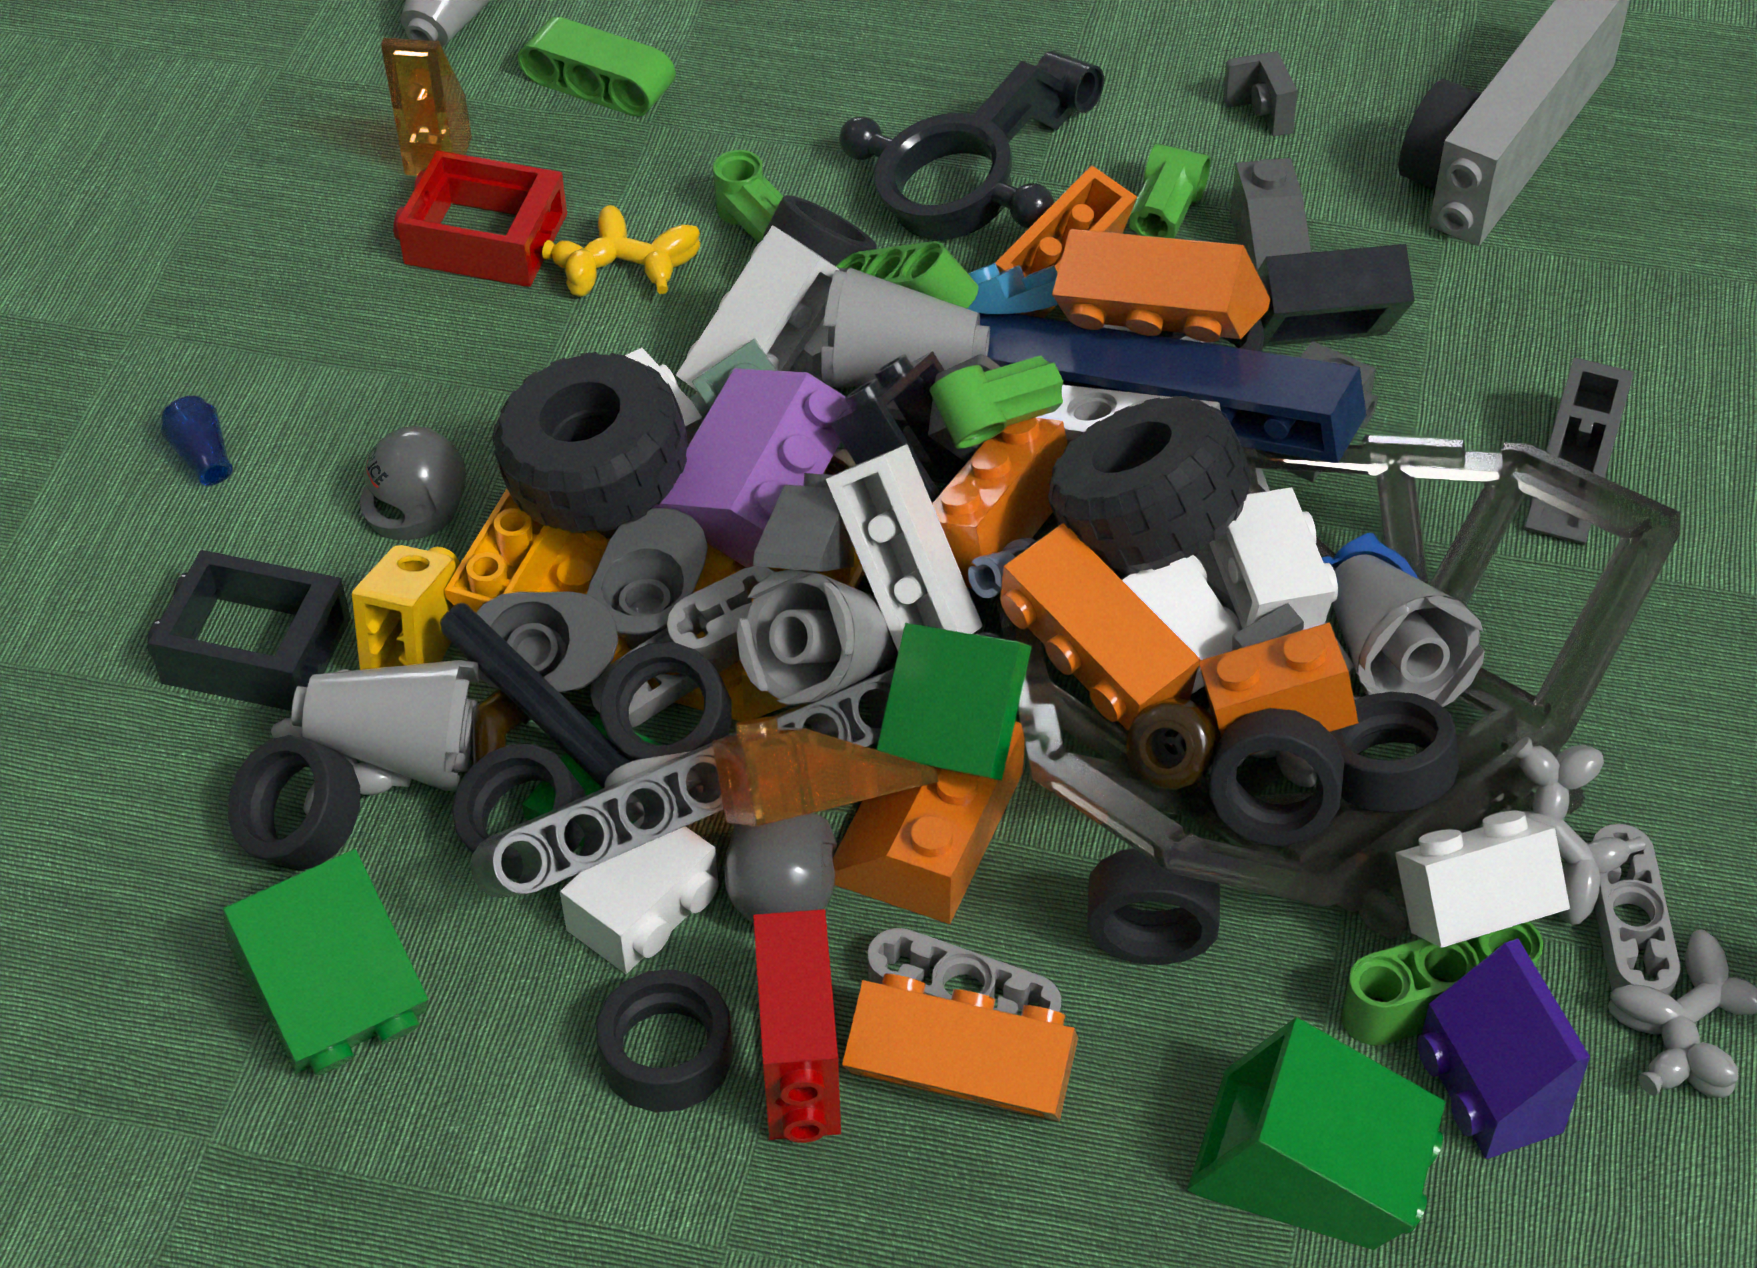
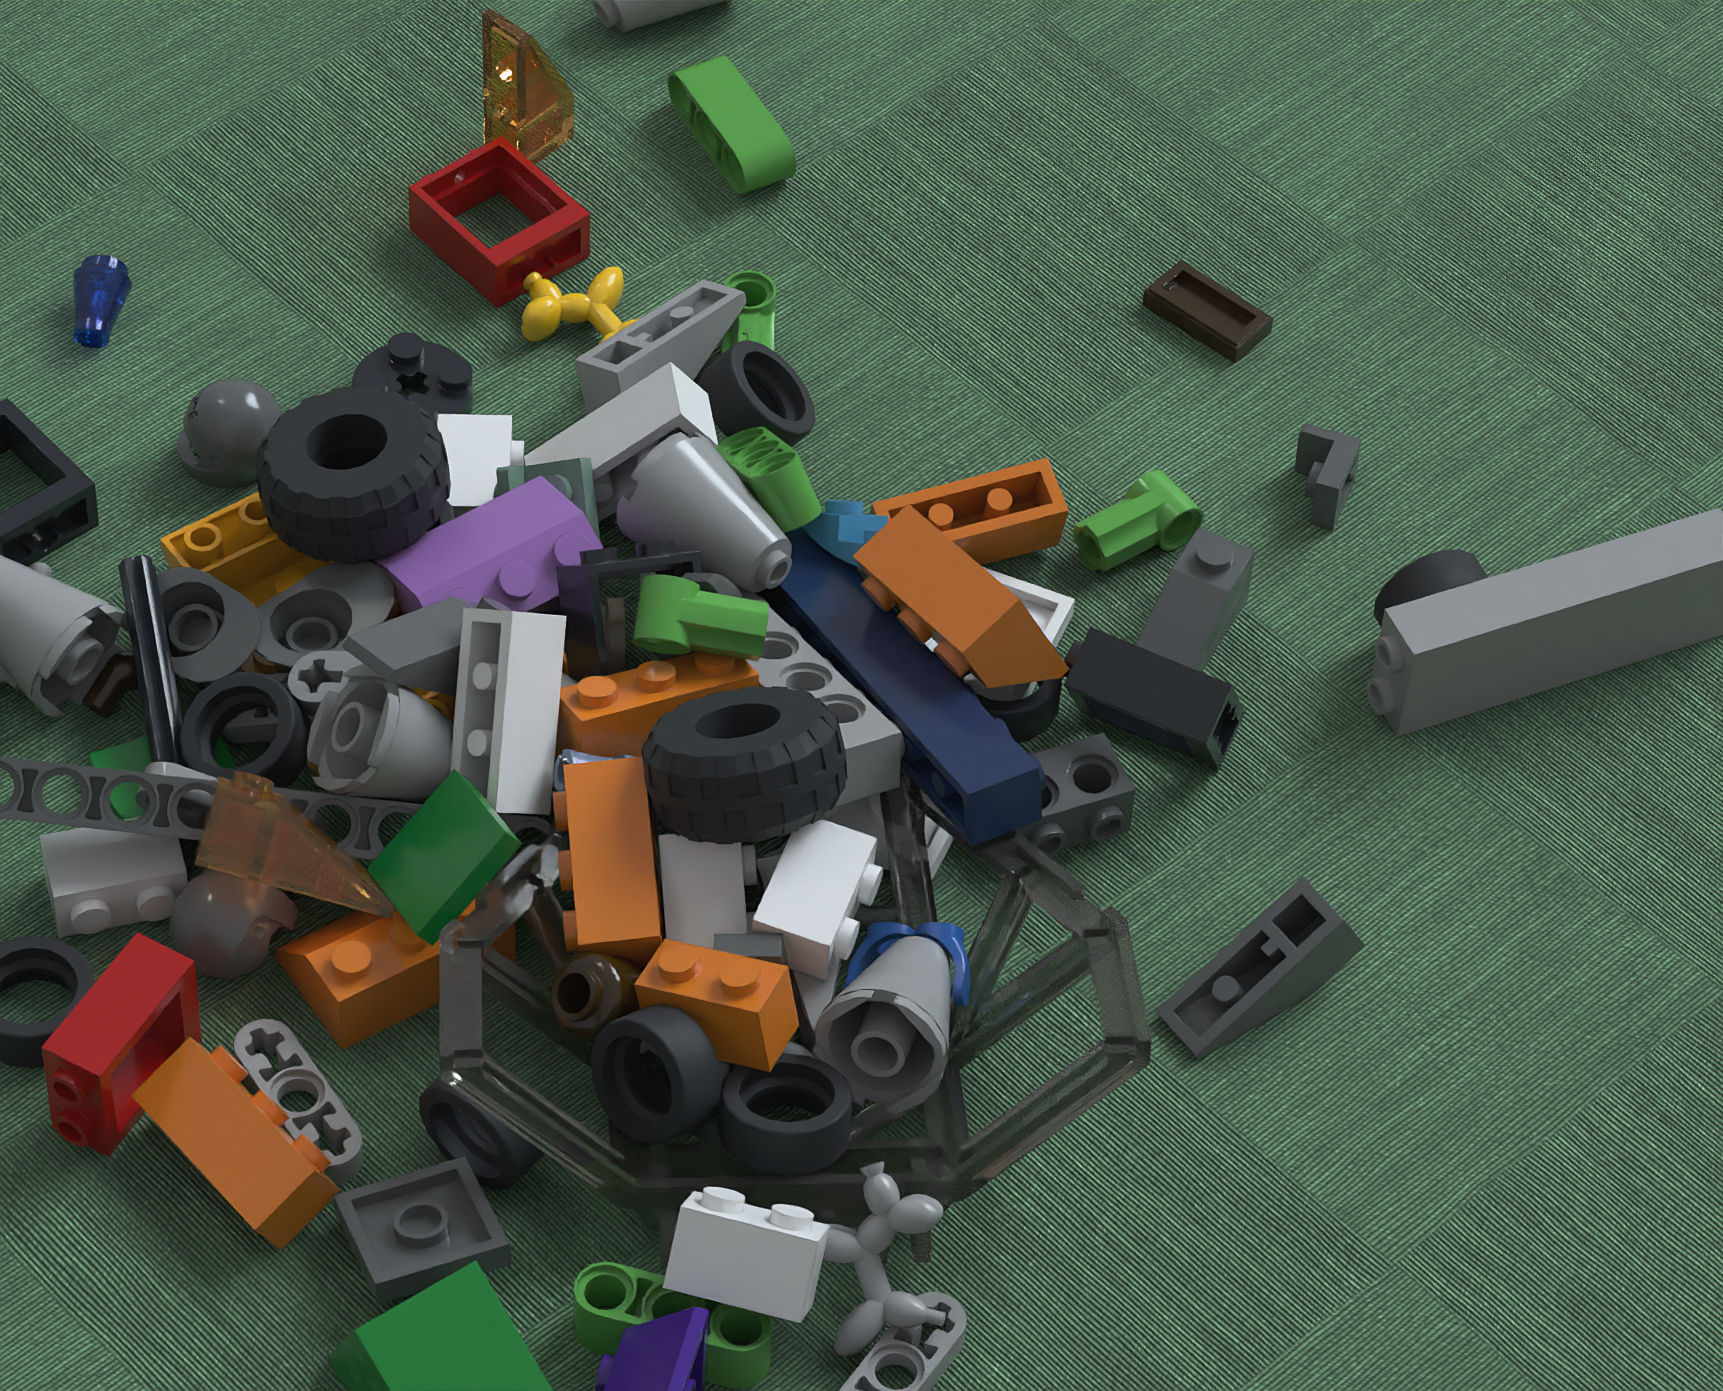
camera: 30 degrees right, 0 degrees up
yellow torso [352,545,460,670] -> none
black tyre [452,744,586,879] -> none
black piece [839,51,1104,240] -> none
none -> dark grey plate [333,1156,512,1305]
none -> black plate [352,332,473,424]
none -> light grey slope [575,279,747,415]
none -> dark brown tile [1142,260,1274,364]

